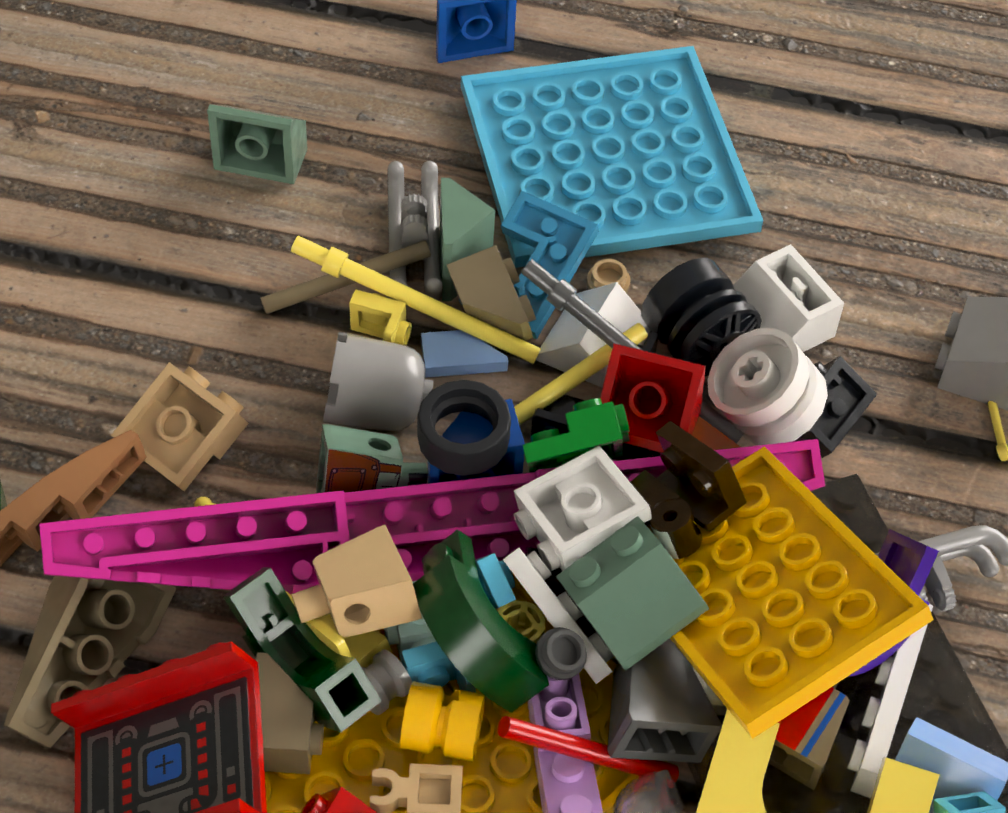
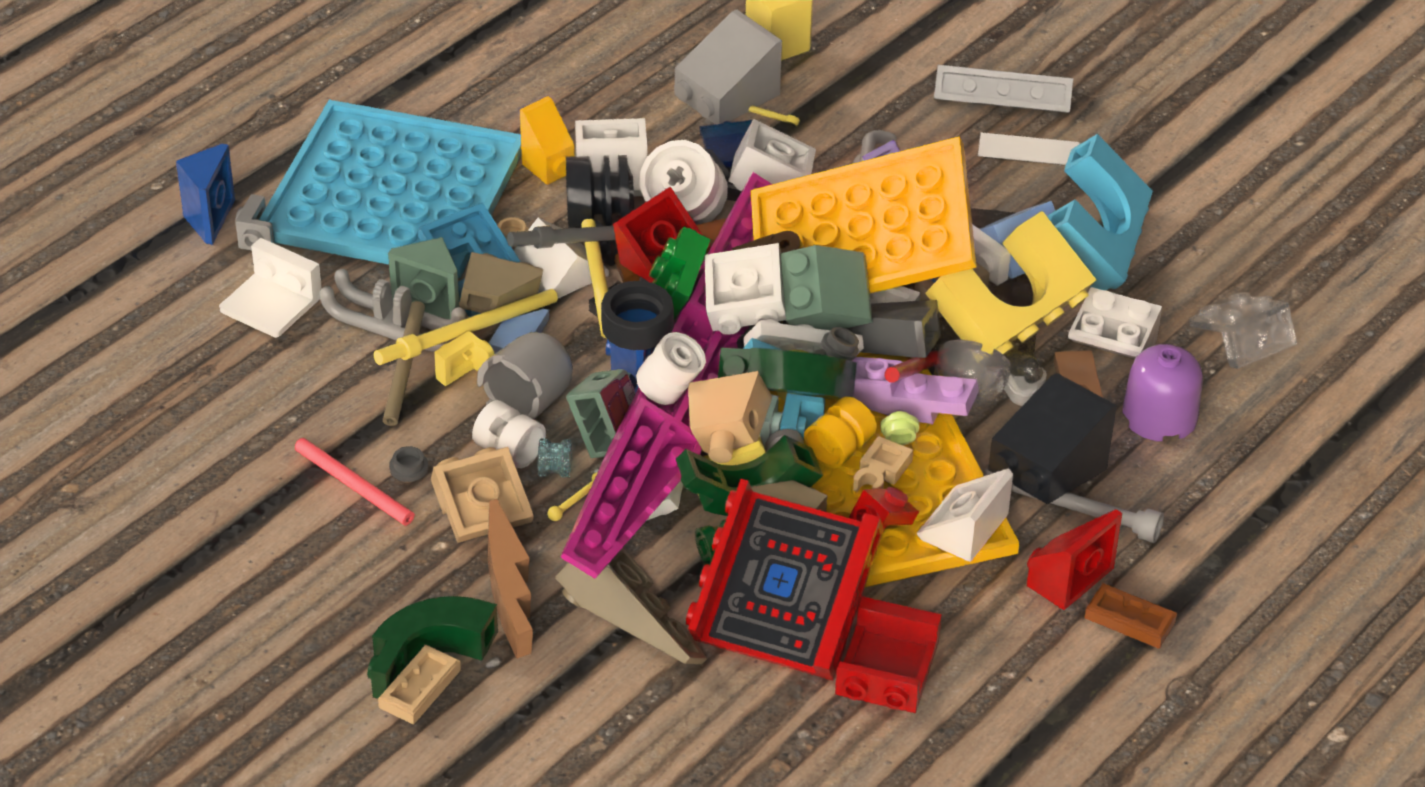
camera: 60 degrees left, 10 degrees down
sand green slope [207,104,307,184] -> none
dark brown bracket [655,421,747,531] -> none
none -> white bracket [219,238,322,338]
none -> light grey bracket [235,194,274,251]
none -> coral piece [295,438,414,526]
none -> dark grey plate [389,446,429,482]
none -> white wheel [472,400,546,469]
none -> yellow slope [520,96,574,185]
none -> clear light blue wheel [538,438,572,478]
none -> white wheel [636,332,706,405]
none -> clear blue piece [699,120,752,167]
none -> white slope [729,119,816,191]
none -> yellowish green plate [880,411,919,445]

